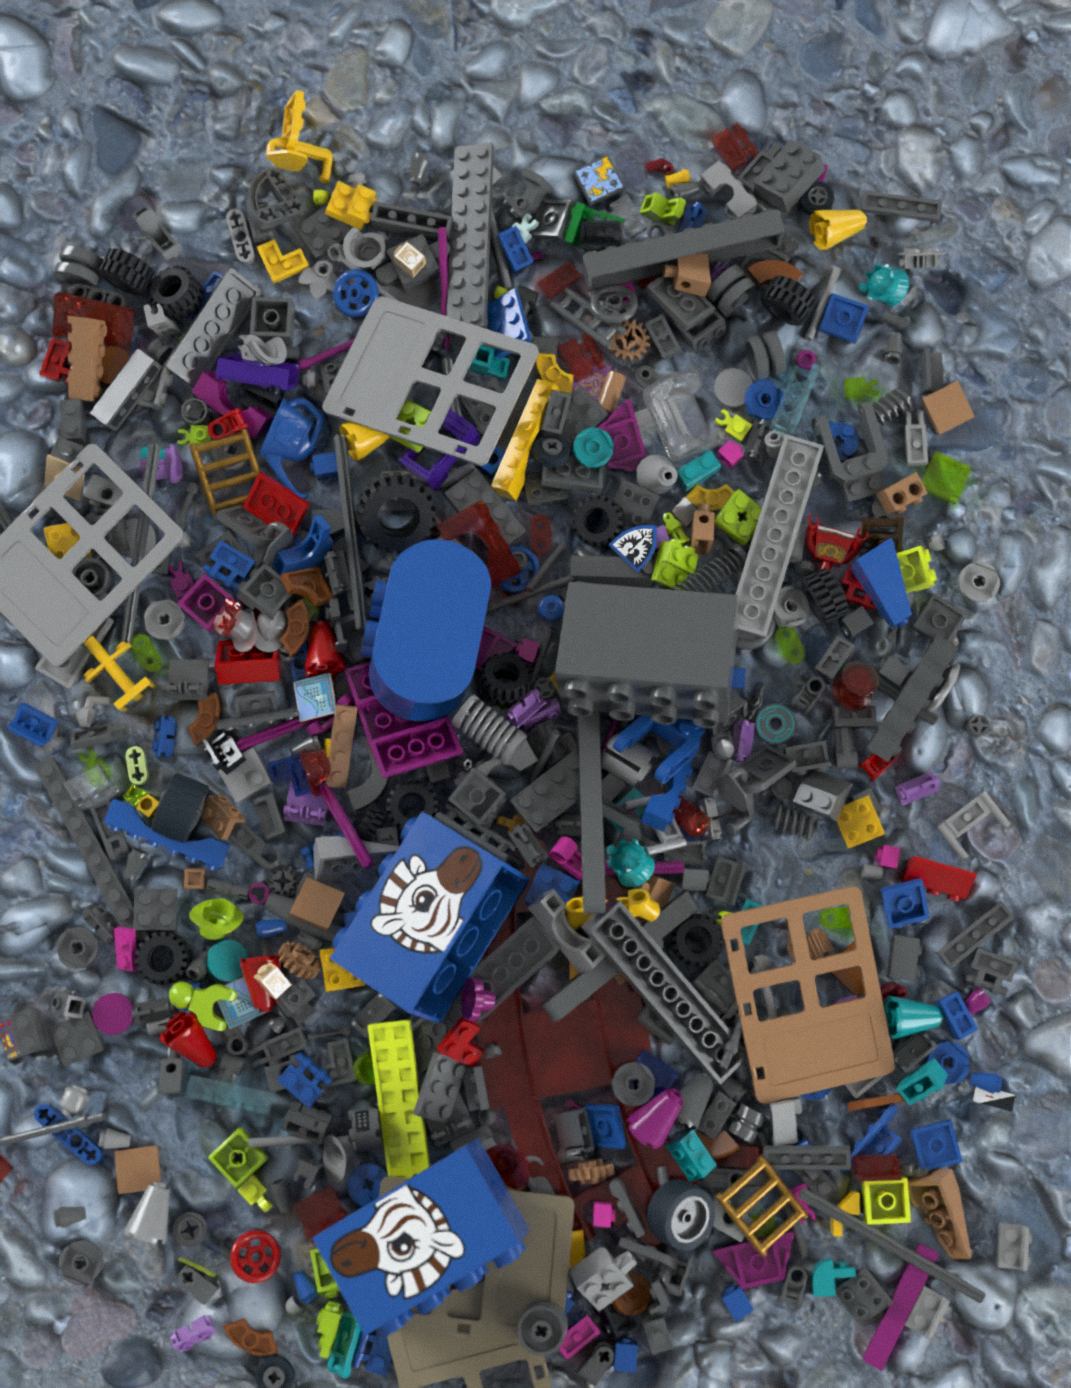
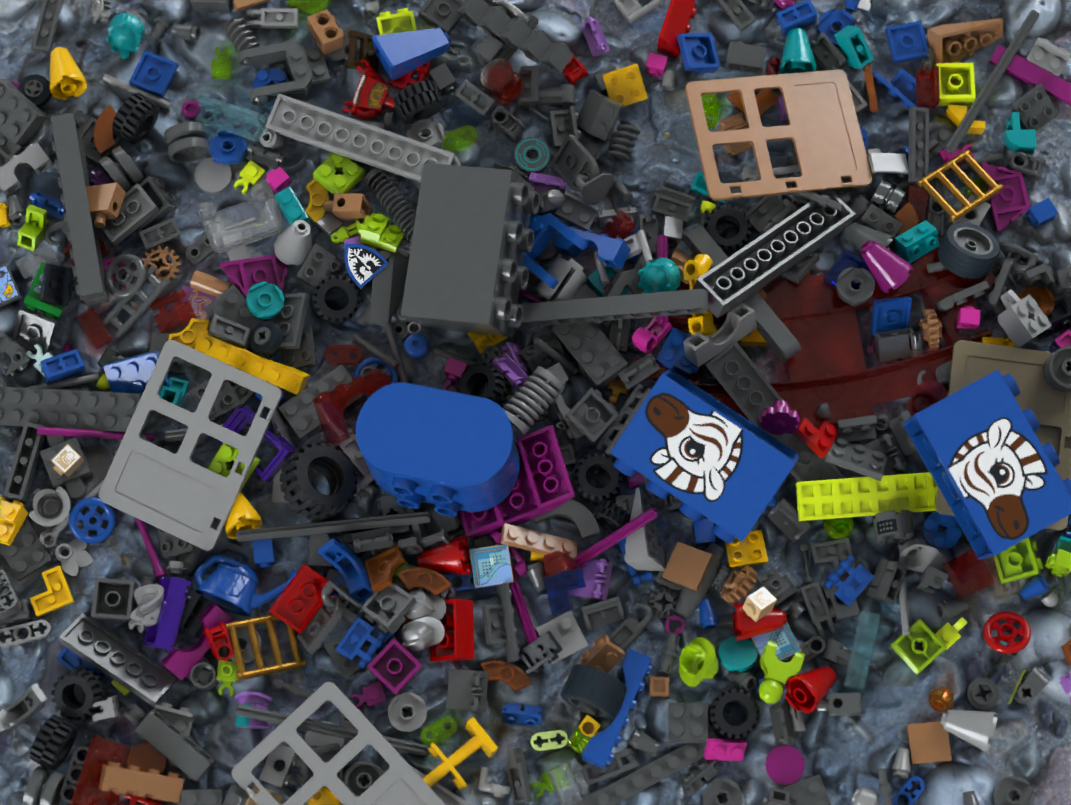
camera: 90 degrees left, 5 degrees down
clear red plate [211,597,242,637] -> none
none -> clear orange cone [928,687,954,713]

